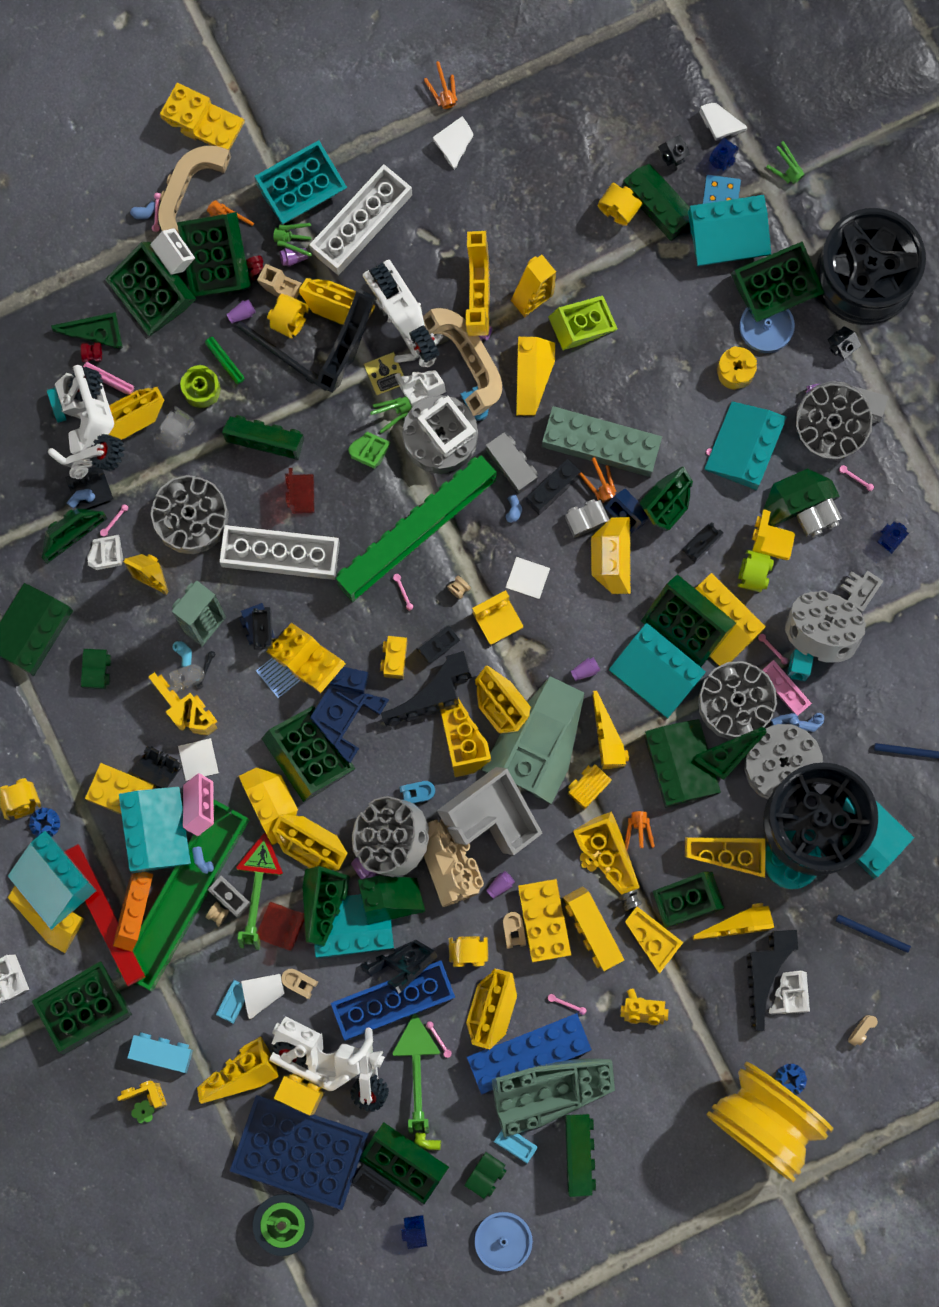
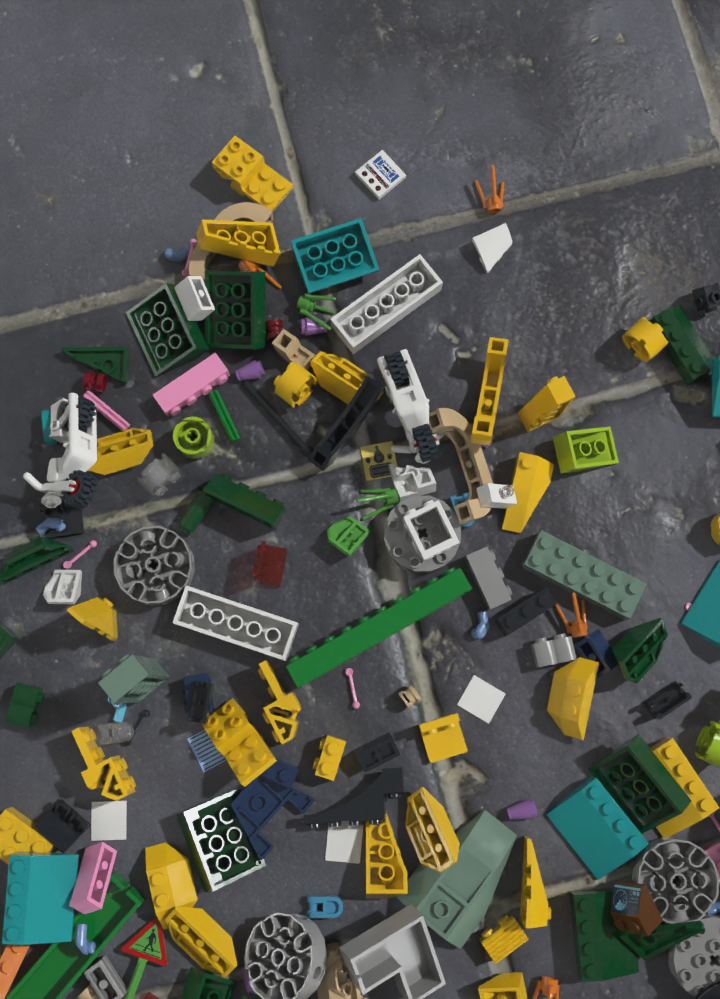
camera: 10 degrees right, 0 degrees up
none -> bright pink brick [153,353,230,417]
none -> dark green brick [177,491,214,534]
none -> yellow wedge [196,219,281,267]
none -> yellow piece [258,660,302,744]
none -> white sticker [325,823,363,864]
none -> tile [355,150,406,200]
none -> white piece [477,483,517,509]
none -> reddish brown slope [610,880,663,936]

